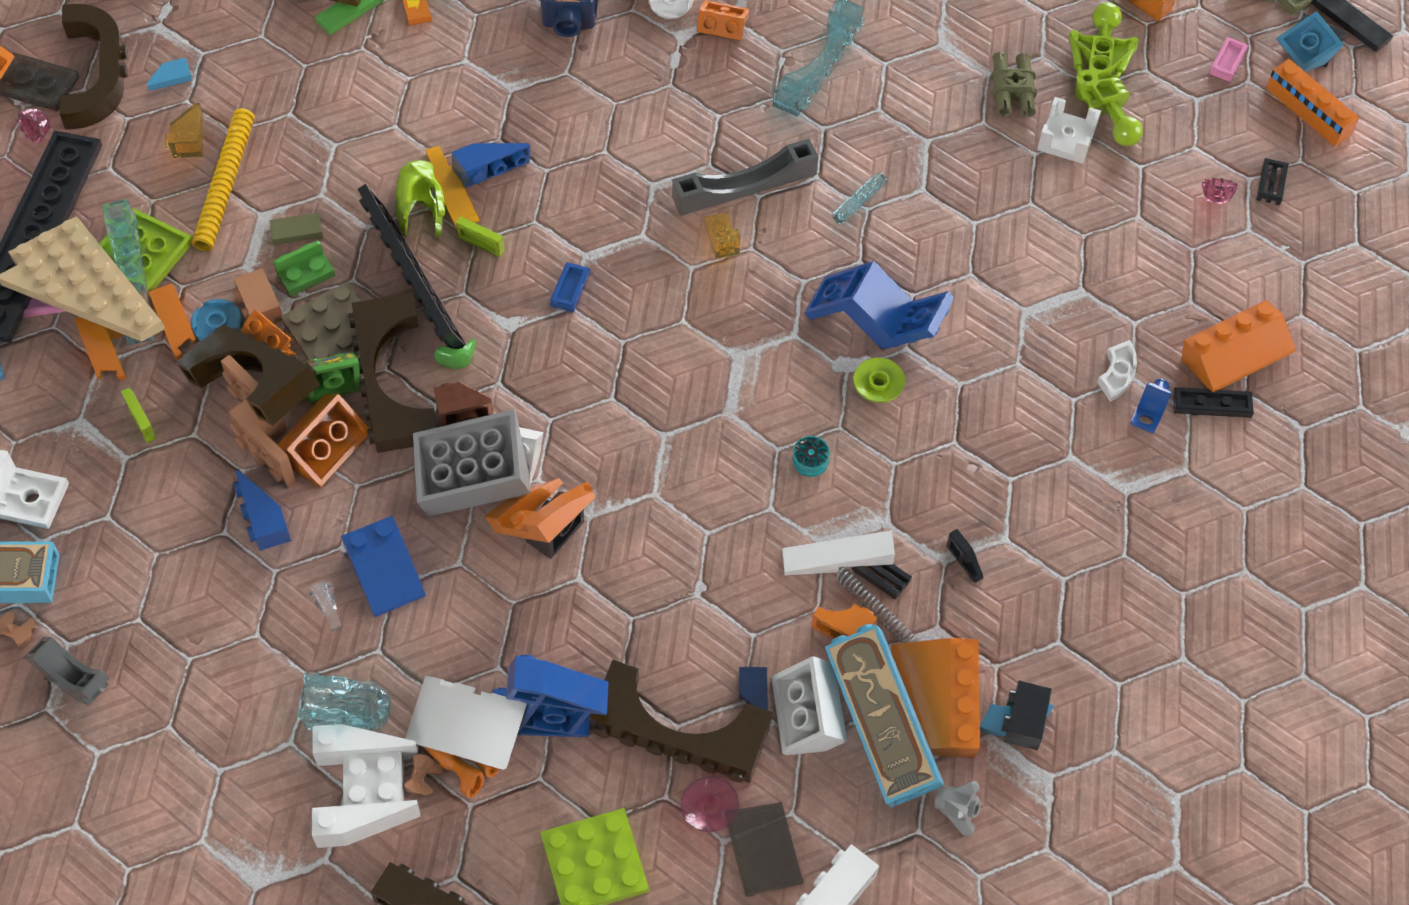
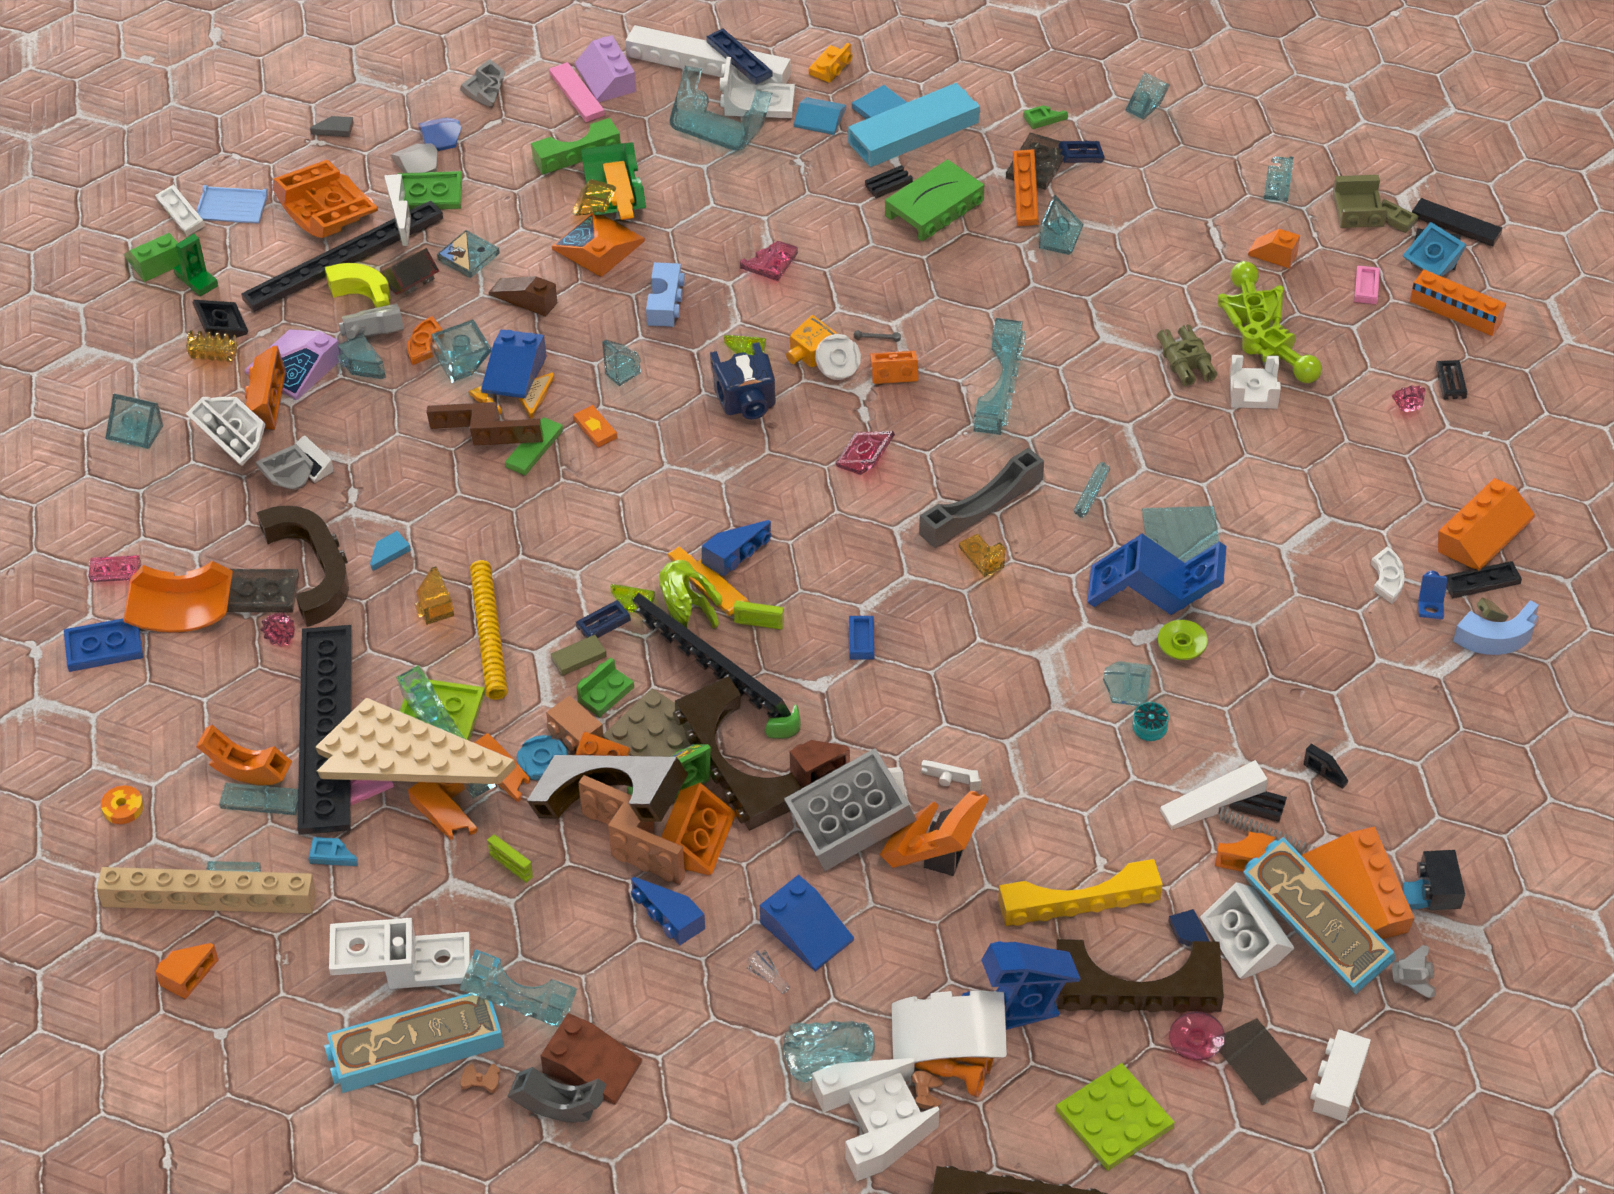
camera: 15 degrees left, 10 degrees down
none -> clear light blue arch [460,949,577,1027]
none -> copper slope [540,1013,642,1105]
none -> dark blue tile [576,600,631,638]
none -> clear neon green tile [610,584,655,613]
none -> clear pink slope [835,431,895,475]
none -> white piece [921,760,981,791]
none -> yellow arch [998,859,1163,926]
none -> clear light blue slope [1103,661,1152,706]
none -> clear light blue piece [1142,506,1219,563]
none -> light blue arch [1453,600,1539,655]
none -> olive tile [1477,598,1509,622]

